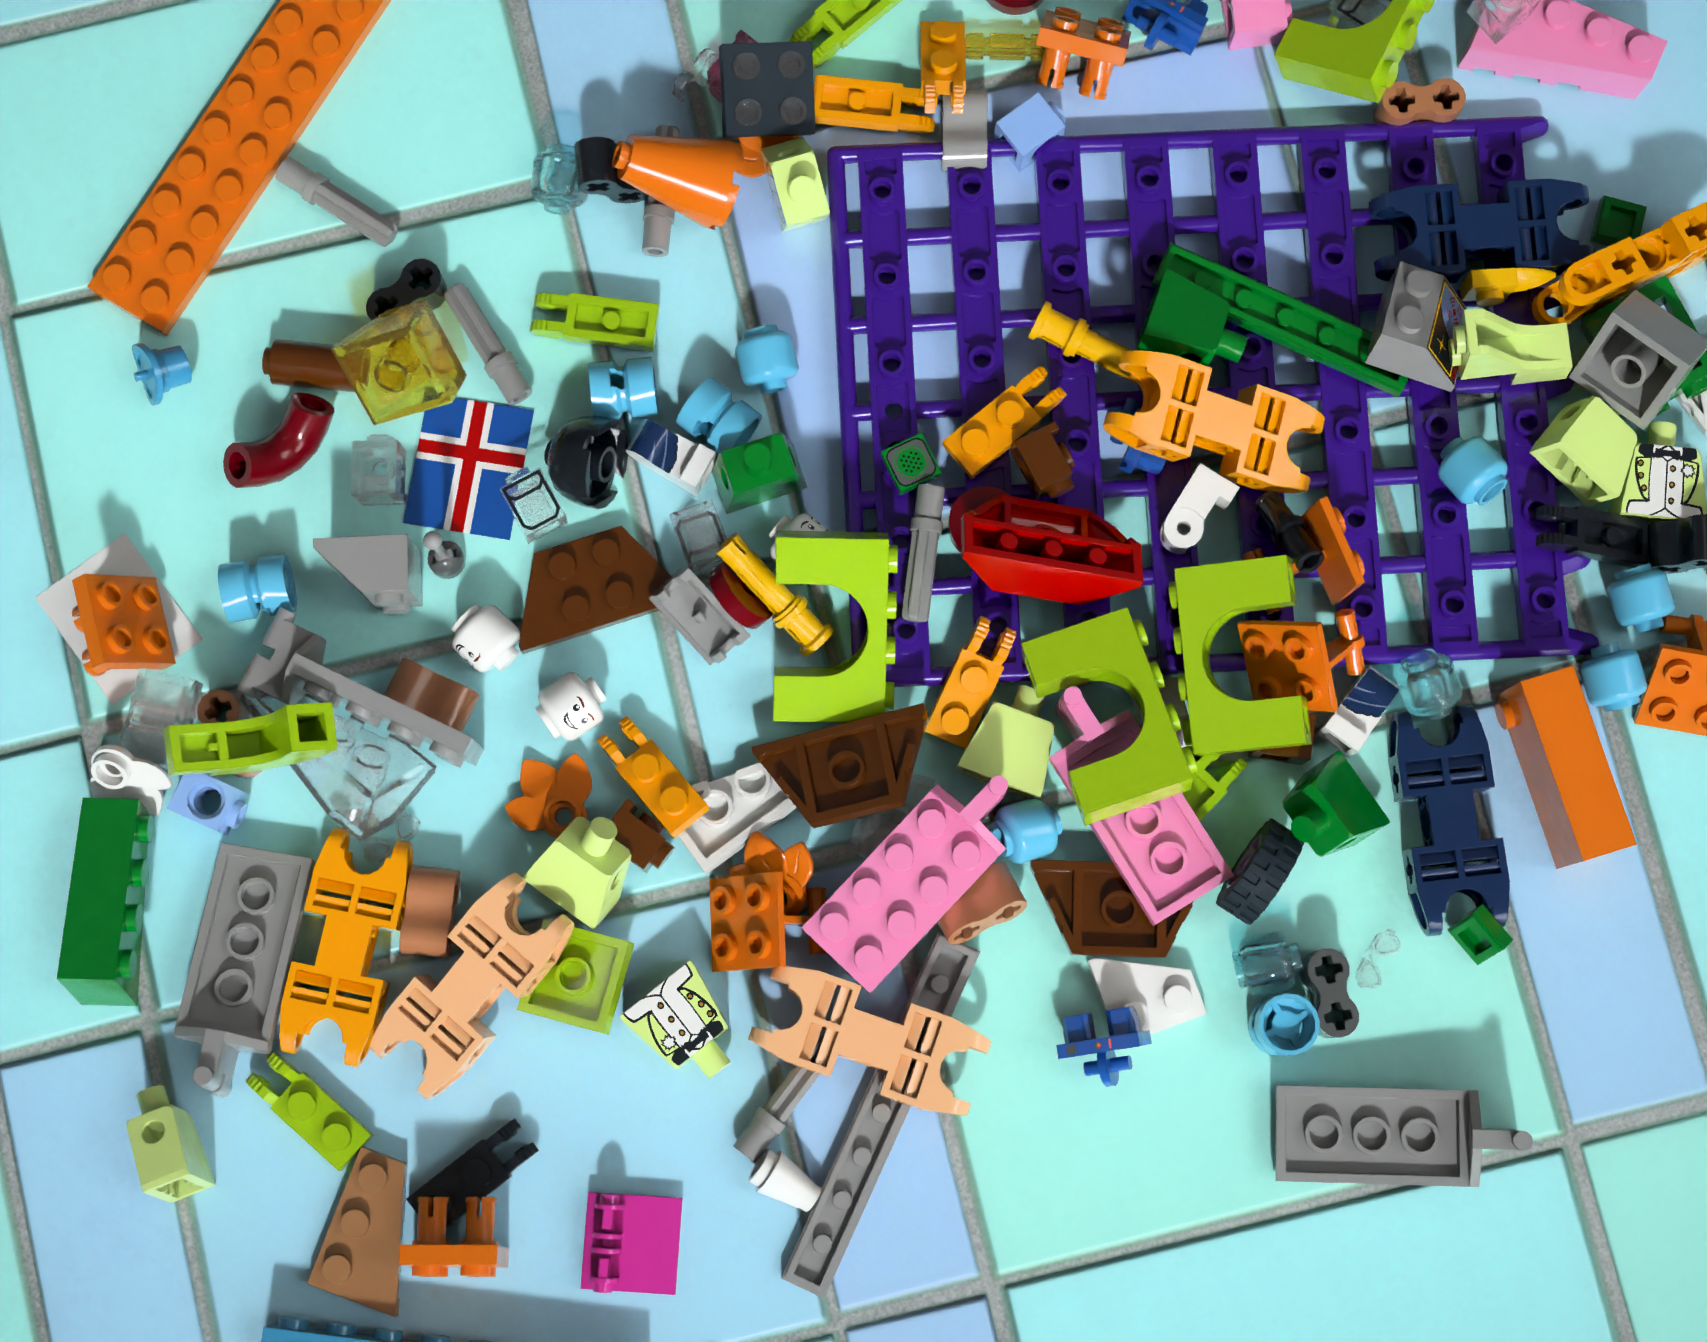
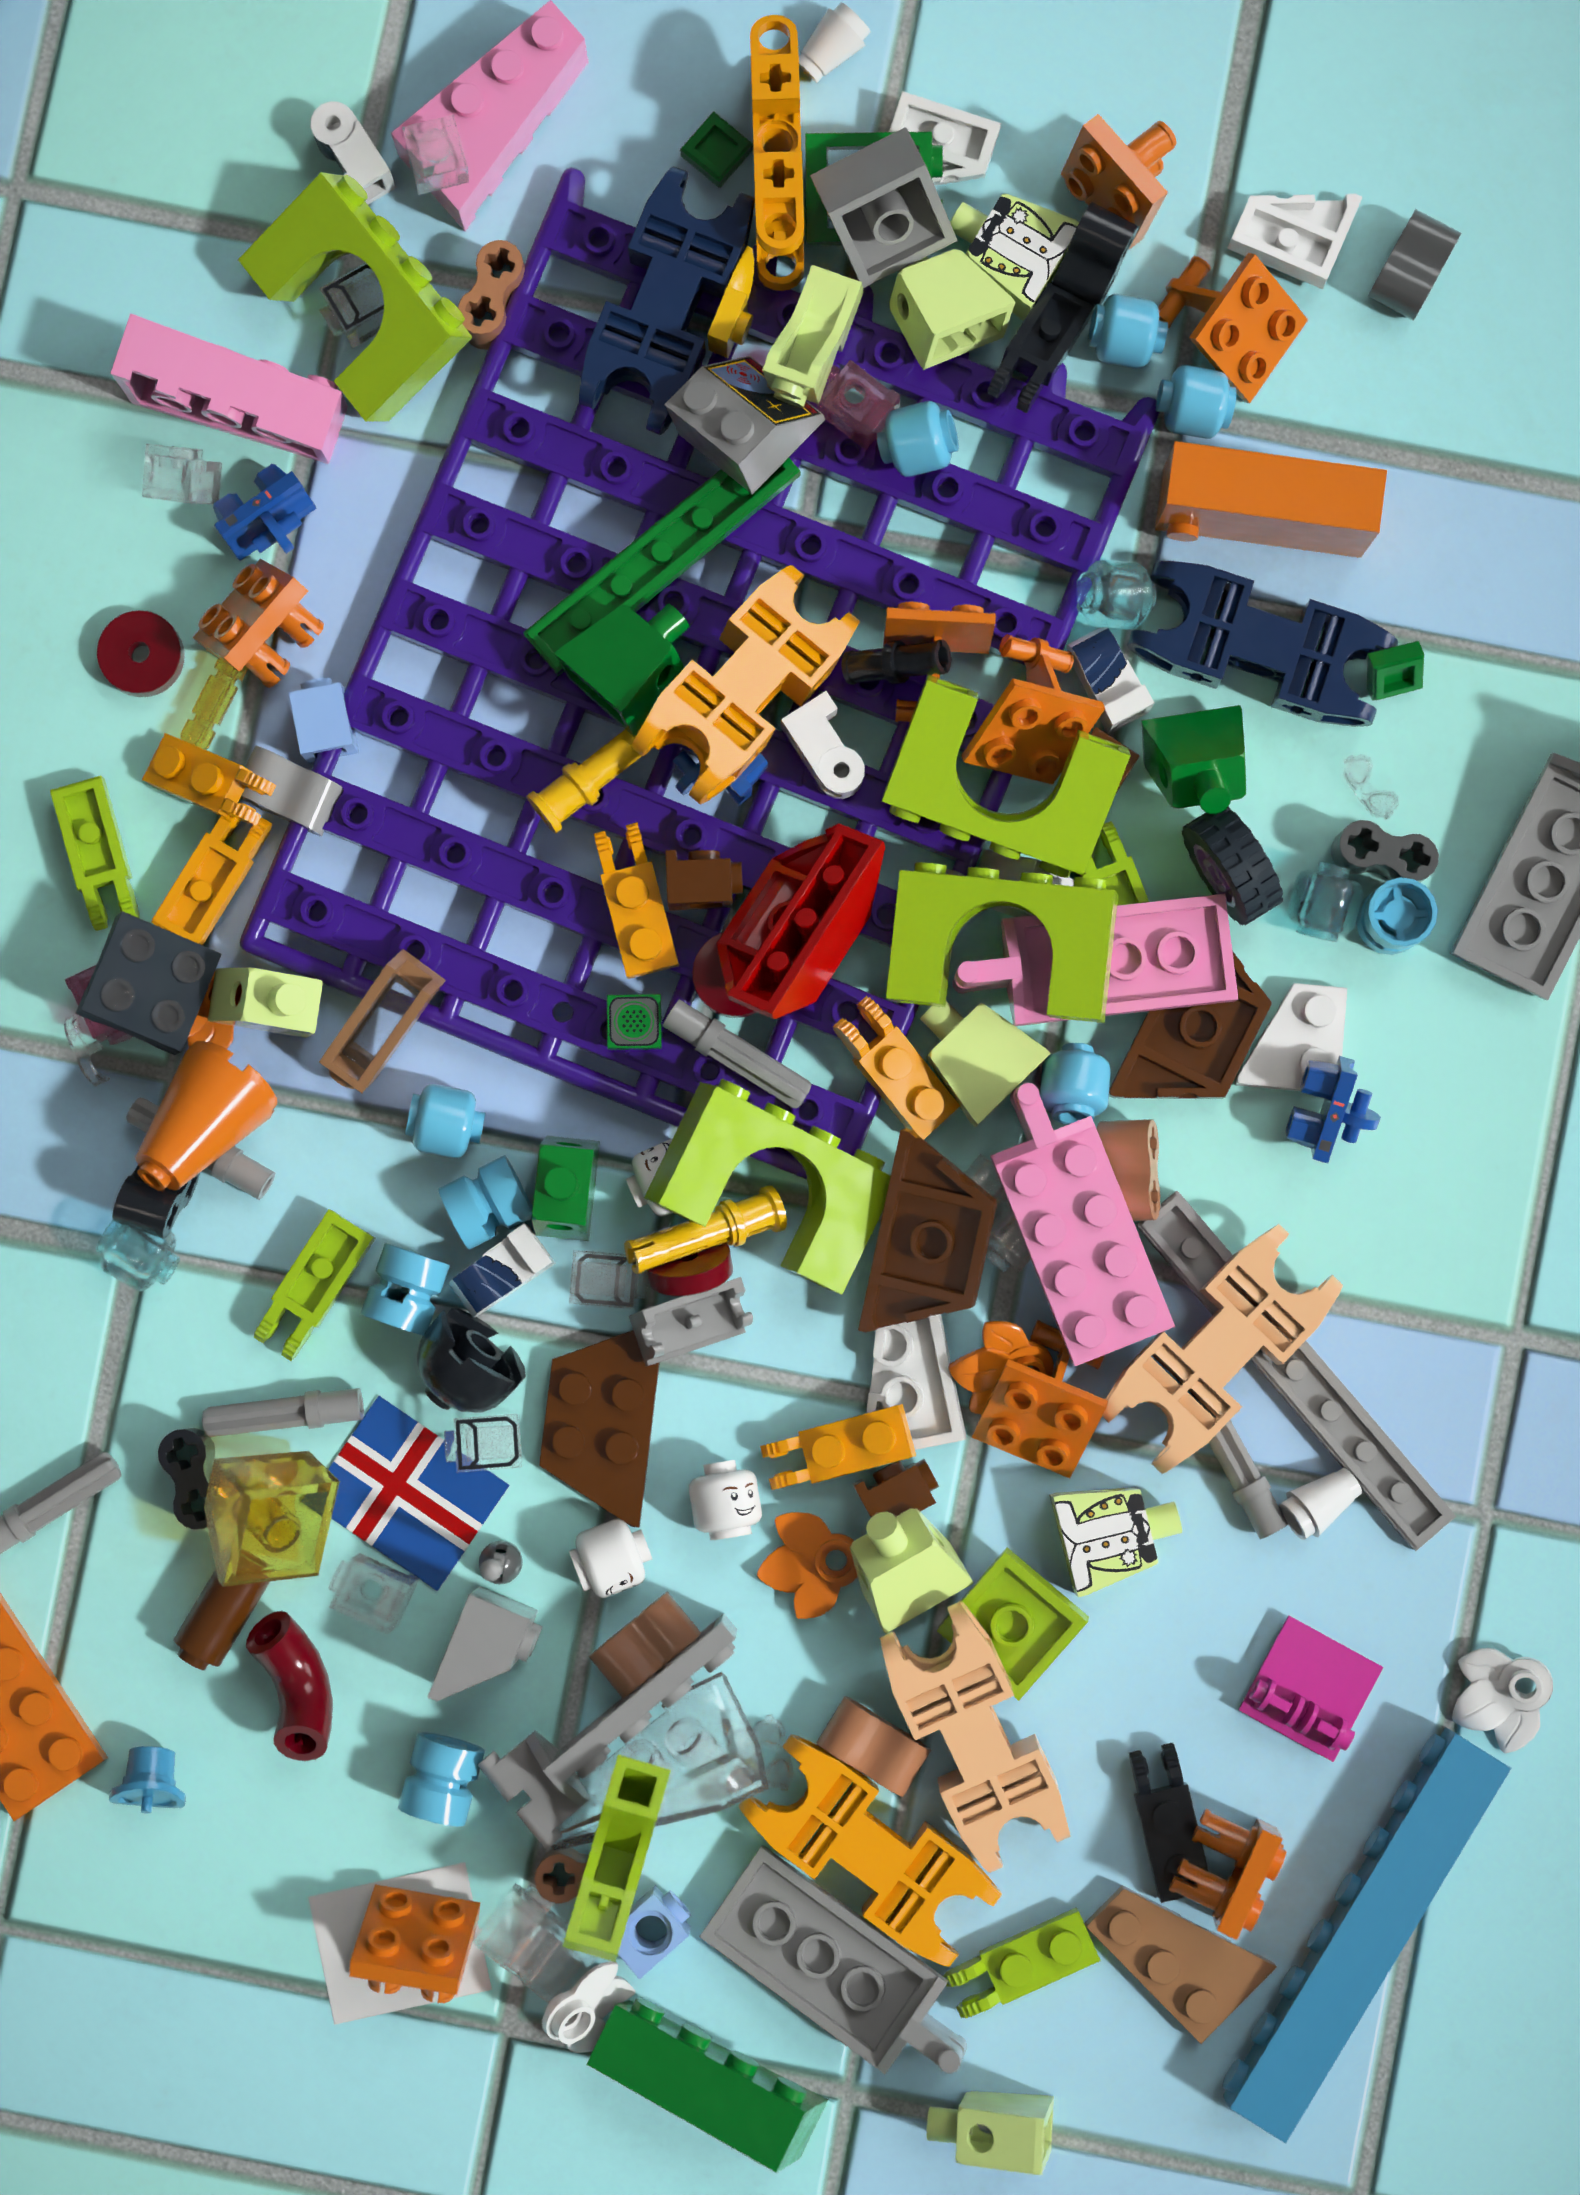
camera: 60 degrees left, 5 degrees up
none -> medium nougat window [319,949,446,1093]
none -> clear pink brick [817,360,901,451]

